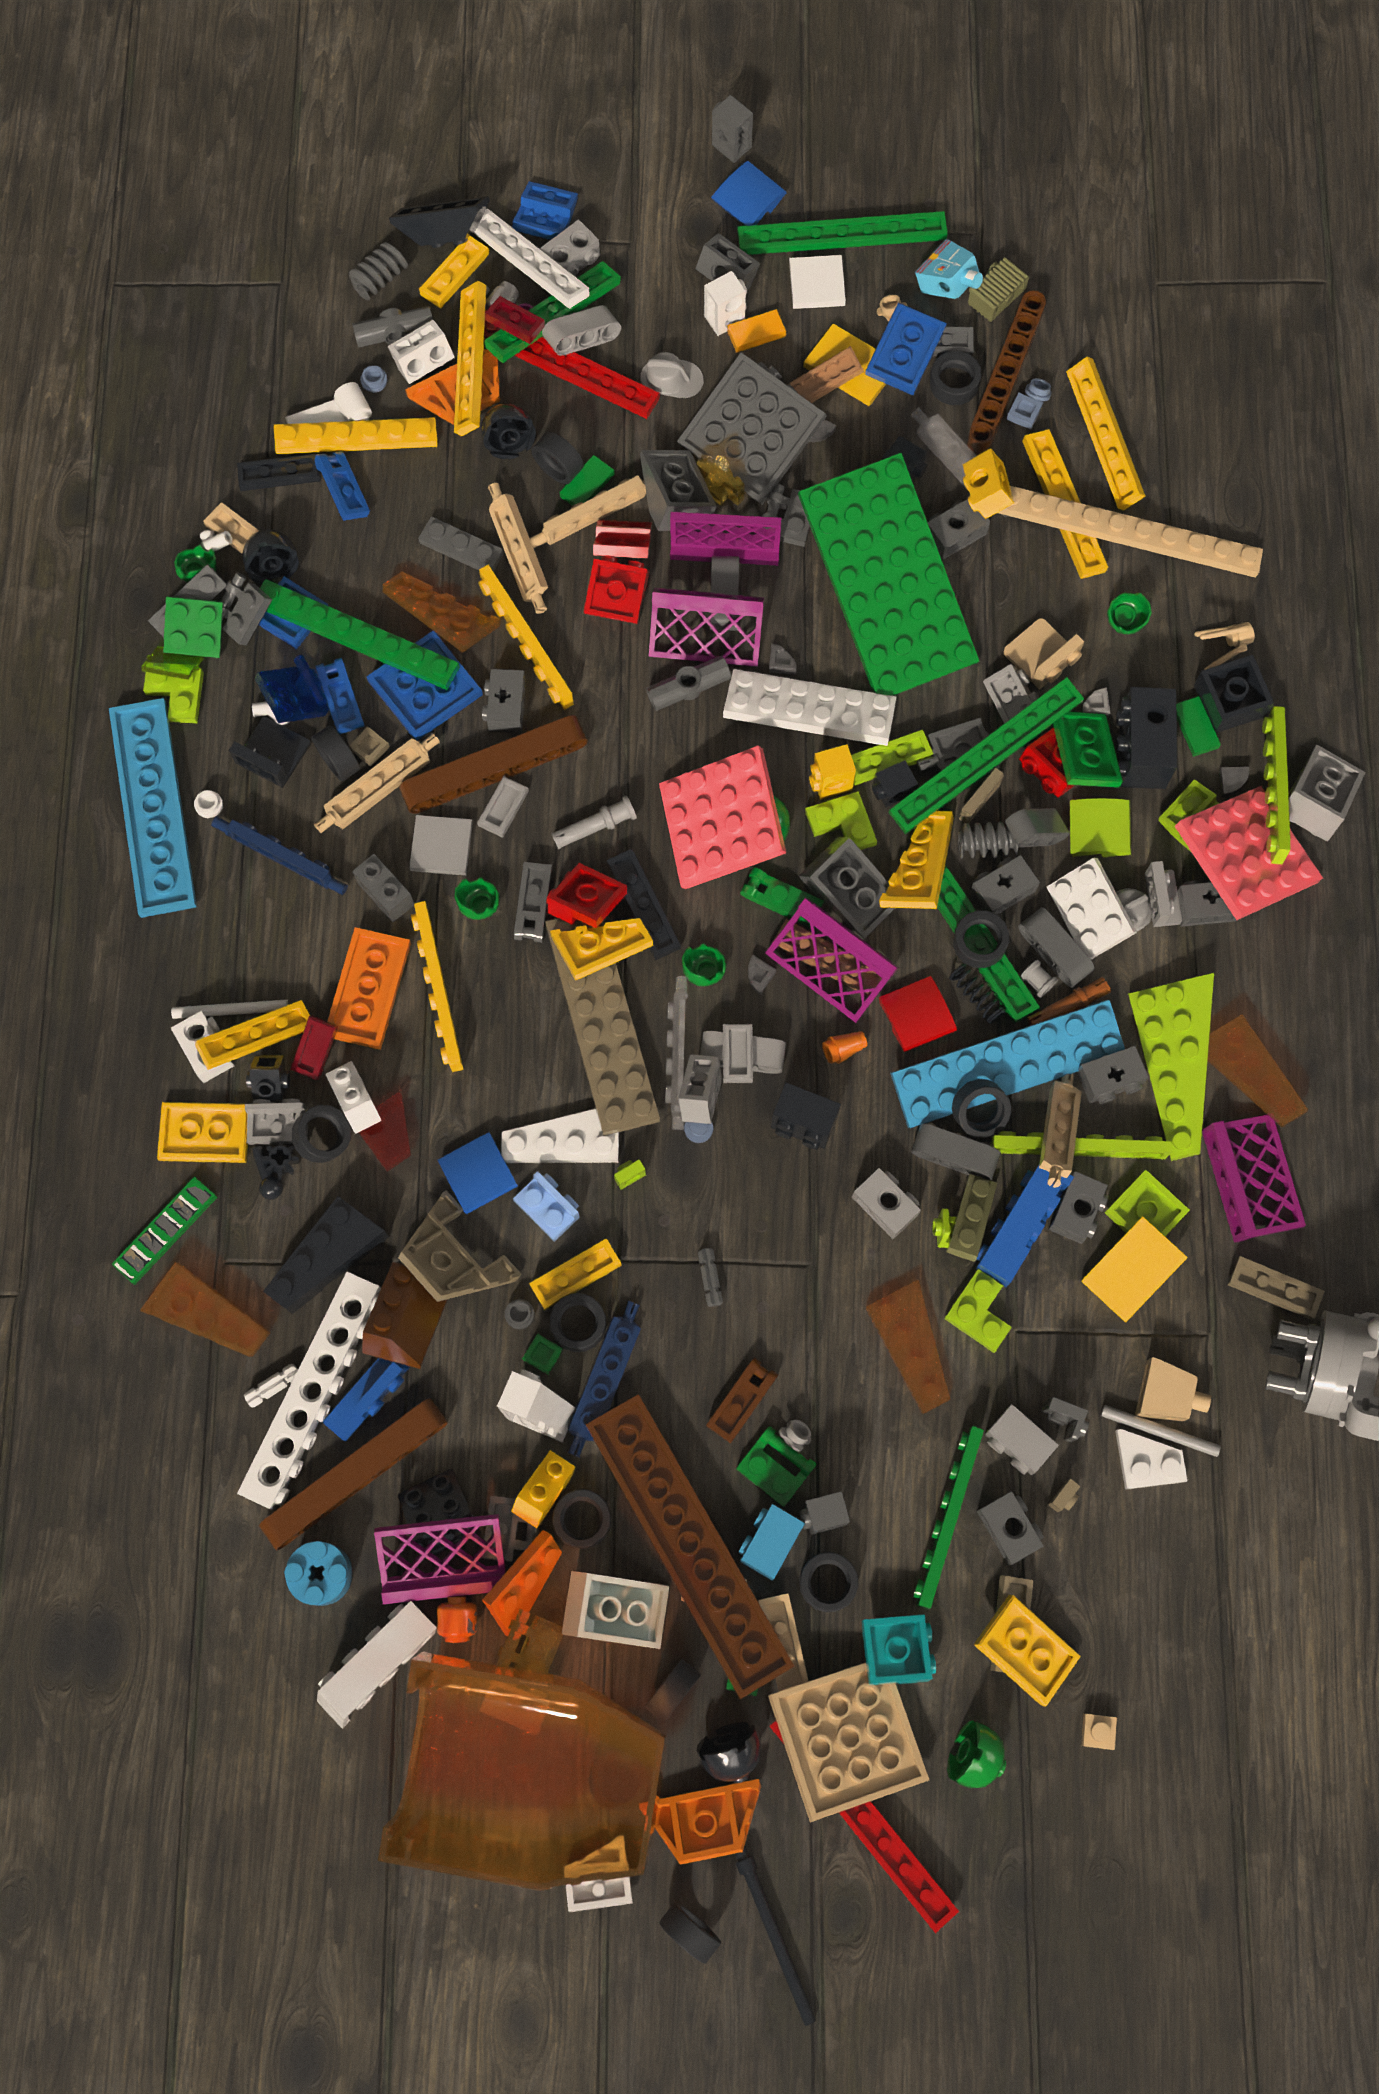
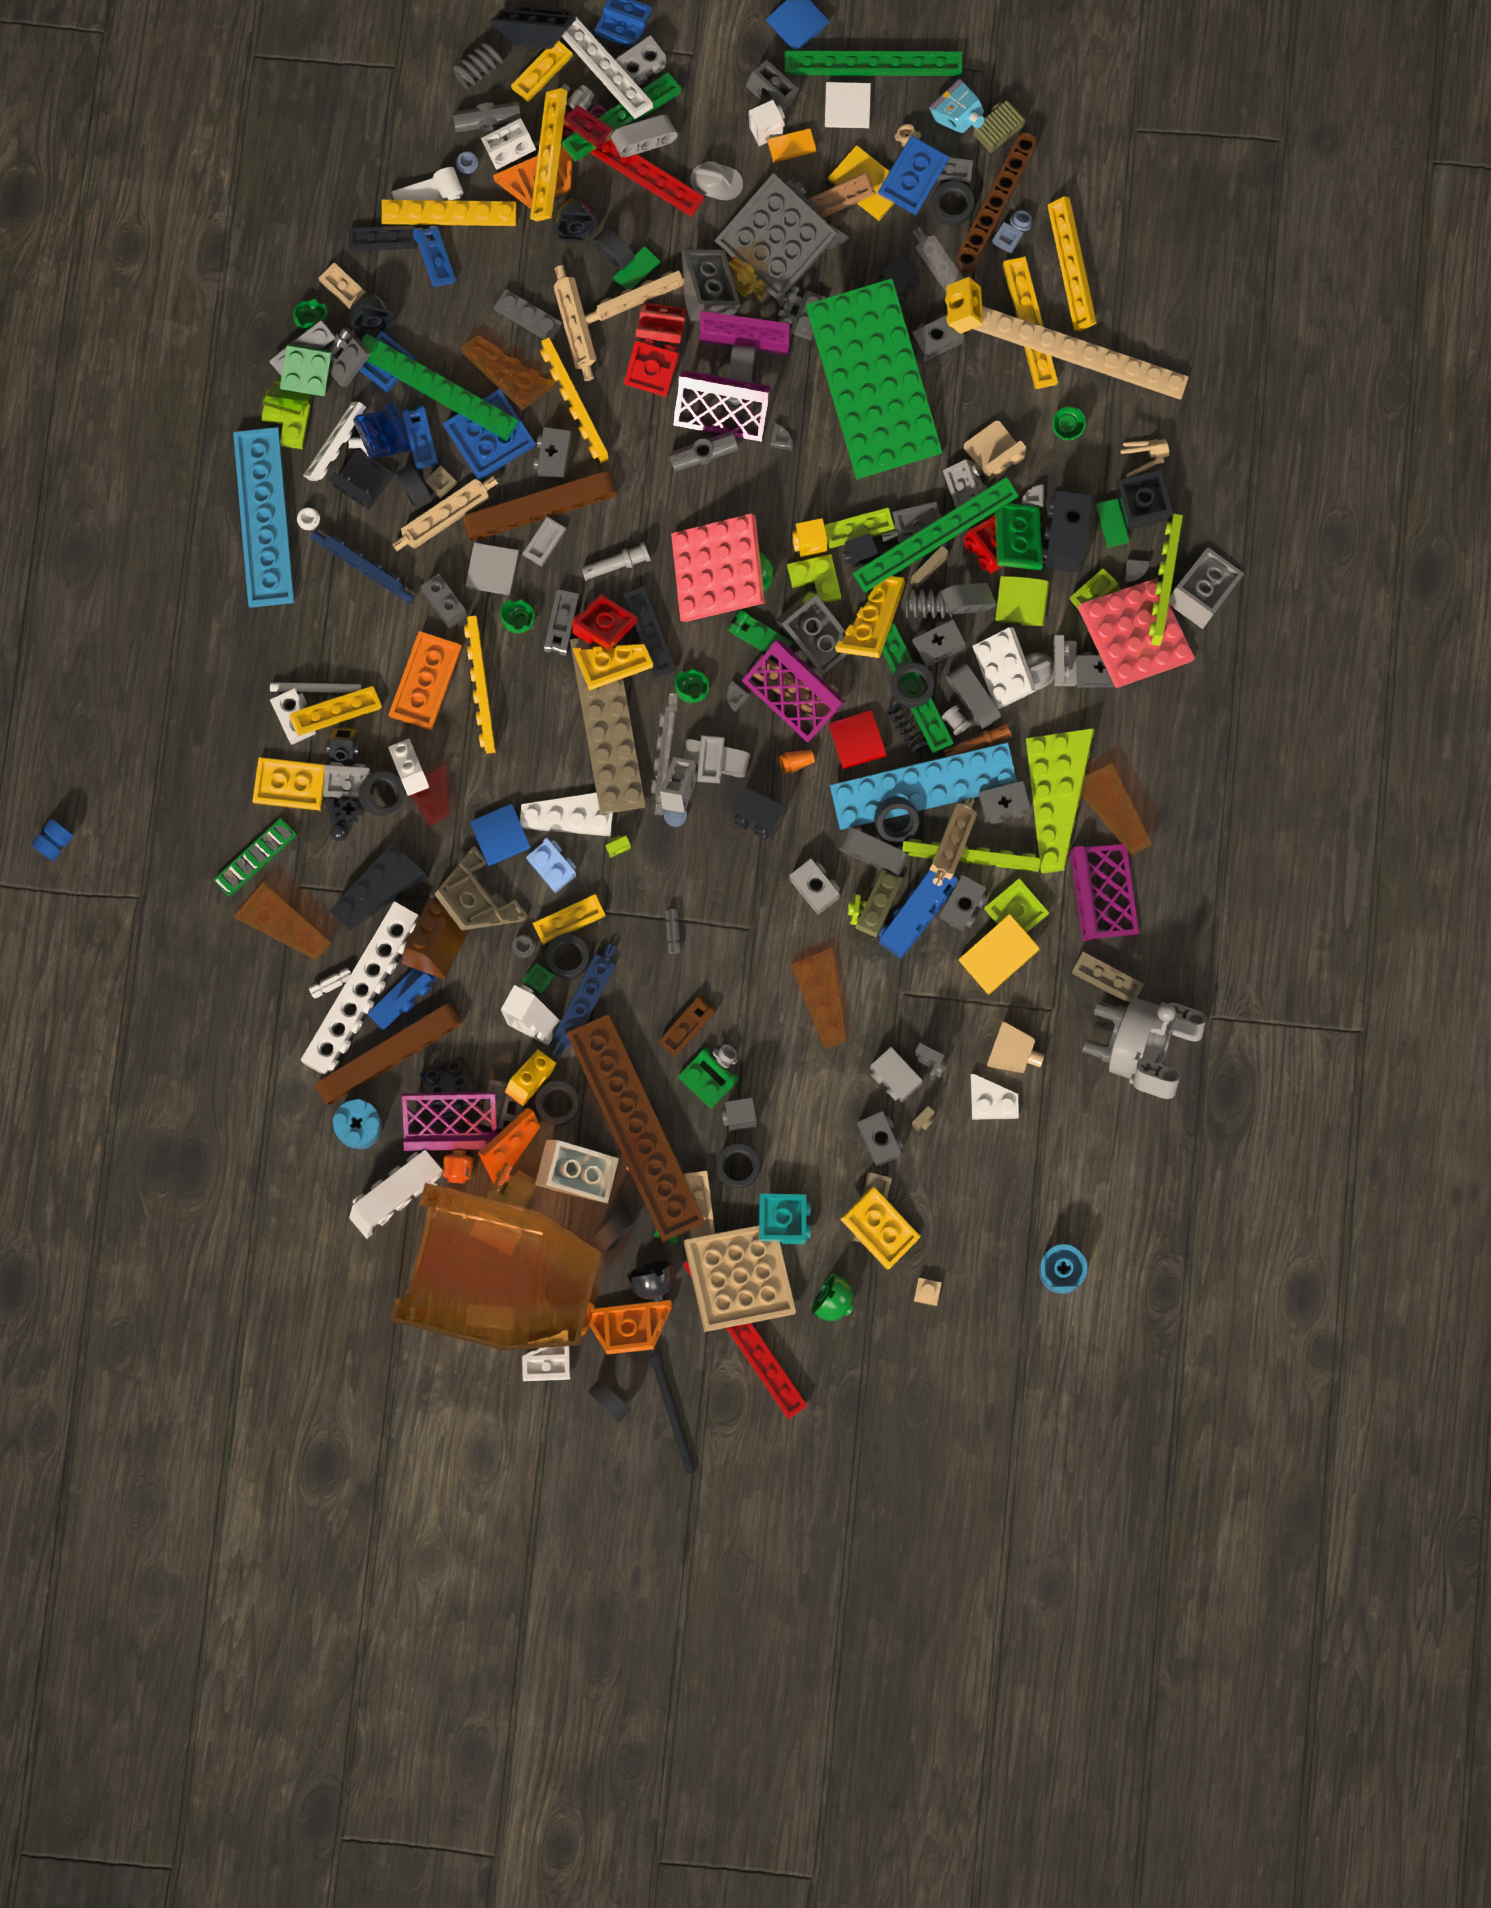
camera: 10 degrees right, 5 degrees up
white arm [200,530,232,551] -> none
dark red tile [290,1015,338,1080] -> none
white plate [723,669,896,746] -> none
dark azure brick [738,1504,805,1581] -> none
green plate [913,1426,984,1610] -> none
lime plate [944,1269,1012,1353] -> none
light grey bar [1100,1405,1221,1457] -> none
none -> white plate [303,402,366,481]
none -> dark azure brick [1039,1244,1087,1294]

